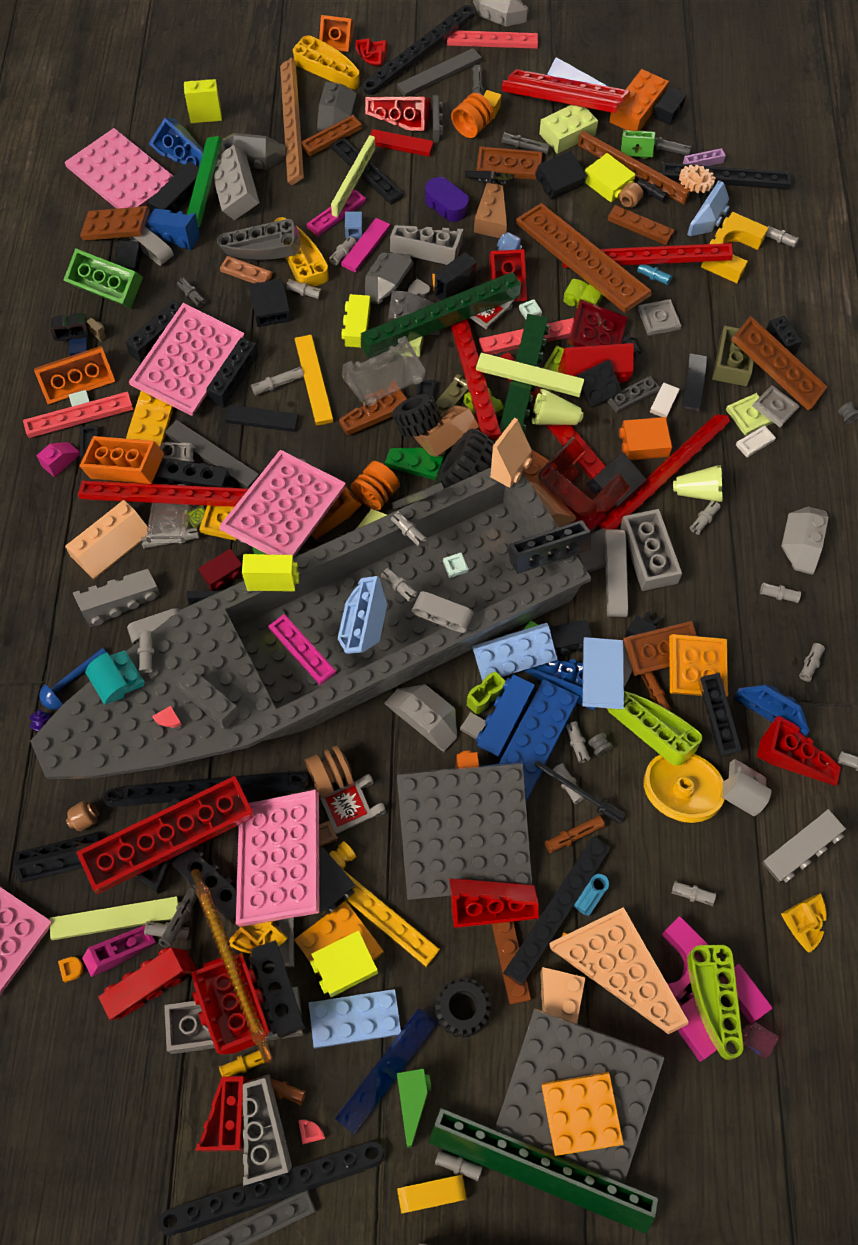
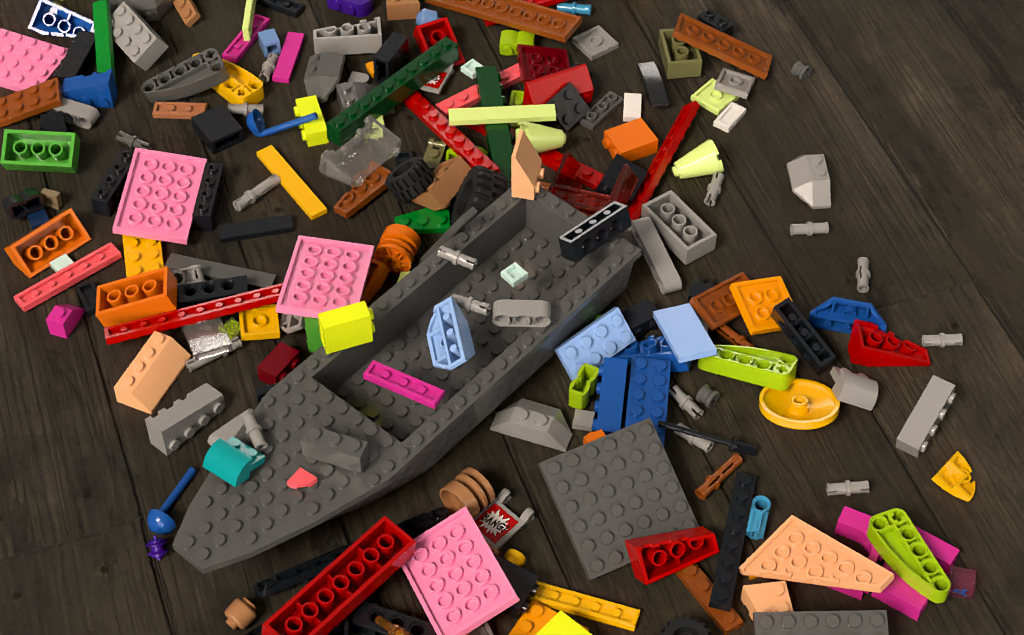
camera: 20 degrees left, 15 degrees down
none -> blue piece [246,109,318,137]

